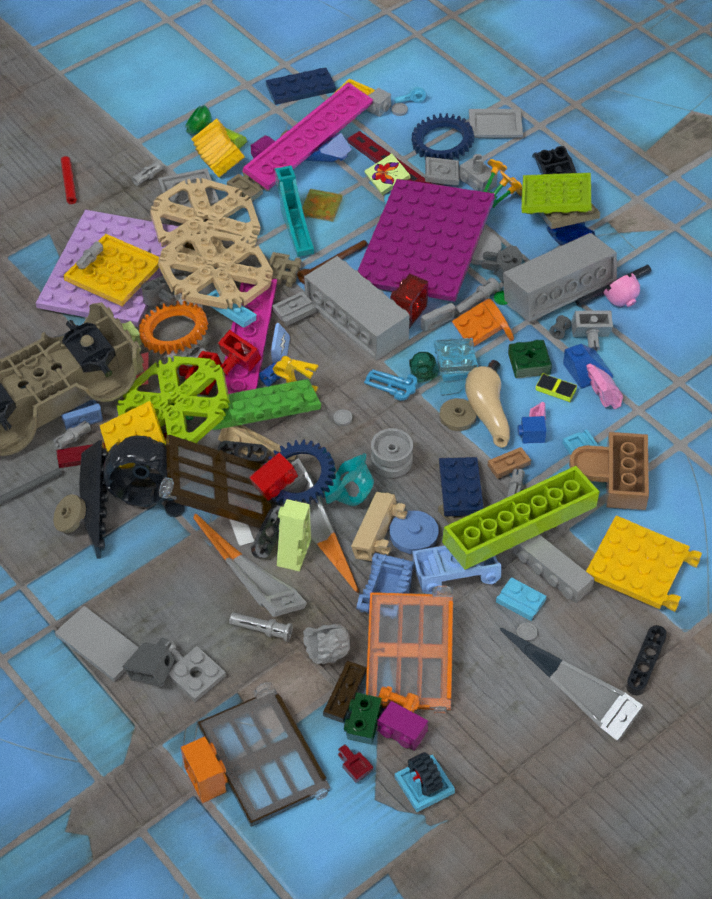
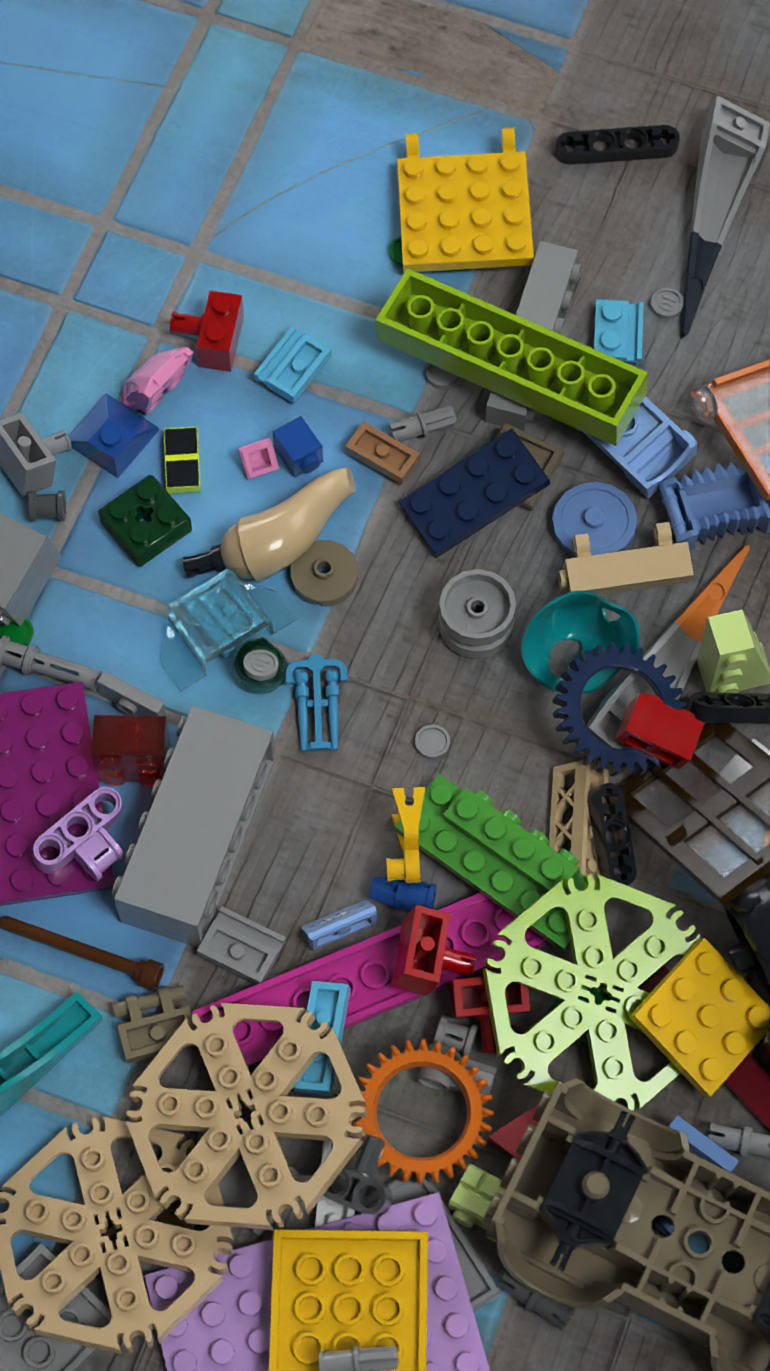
camera: 120 degrees left, 15 degrees up
orange piece [452,299,514,349] -> none
medium nougat brick [569,432,649,510] -> none
none -> lavender piece [33,787,126,881]
none -> red brick [169,290,244,372]
none -> light grey piece [243,649,279,681]

